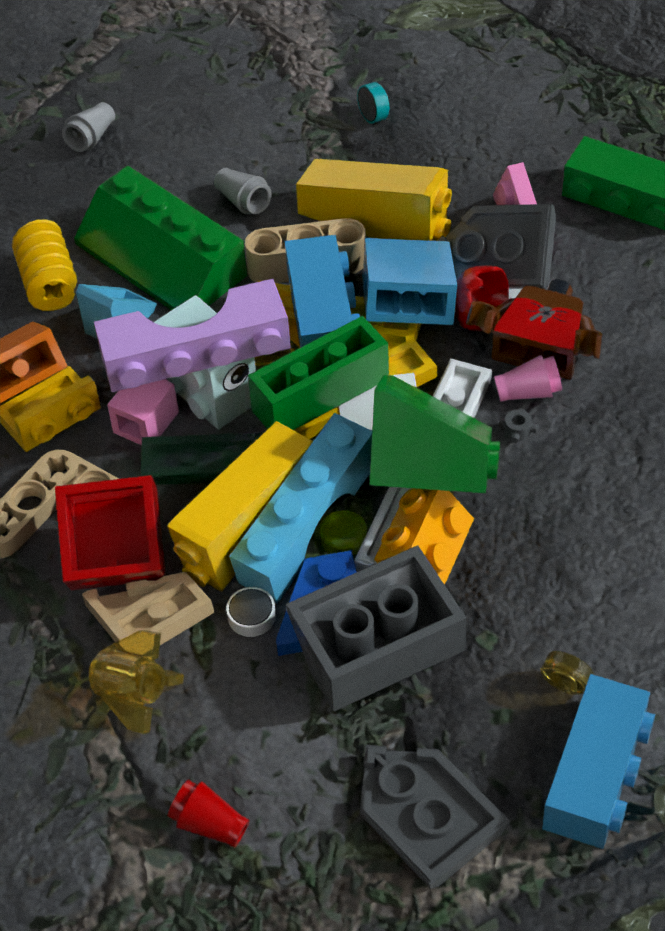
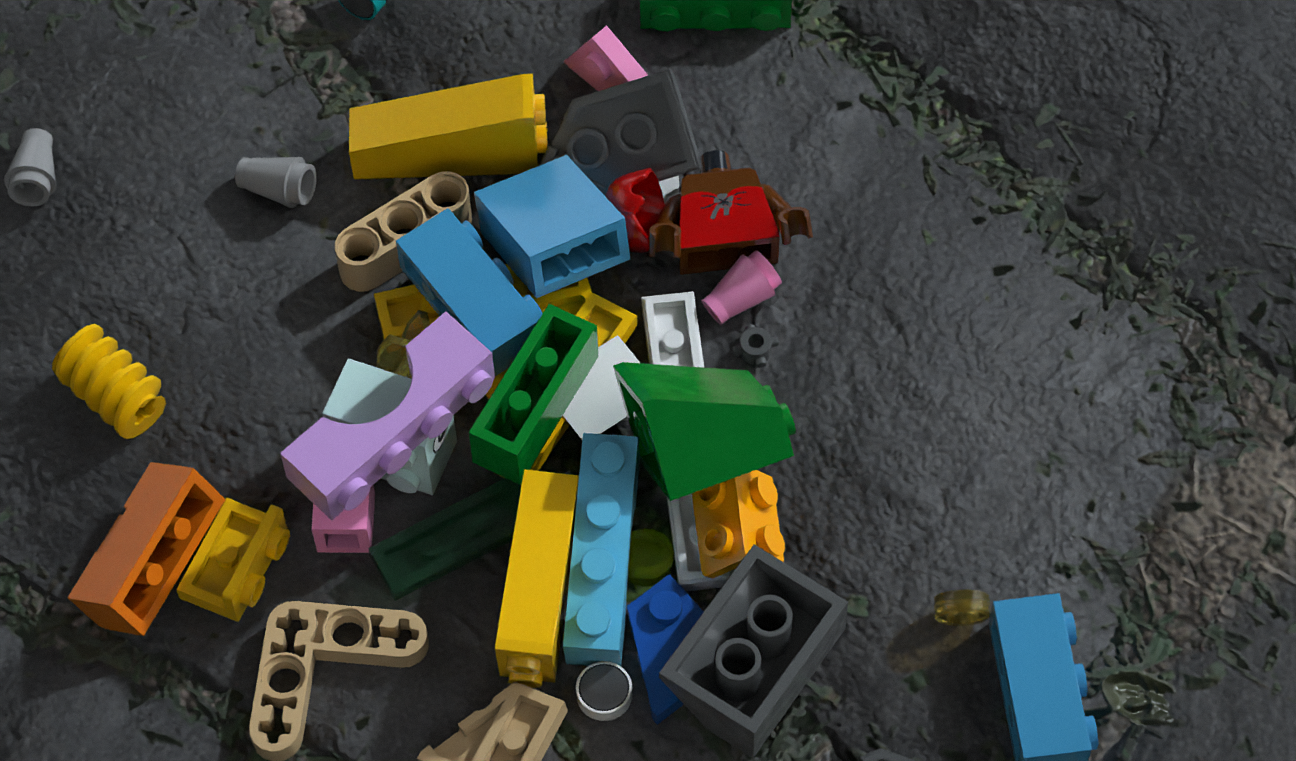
camera: 30 degrees left, 10 degrees up
red piece [55,475,166,591] -> none
green slope [74,165,247,310] -> none
medium azure slope [76,284,157,339] -> none

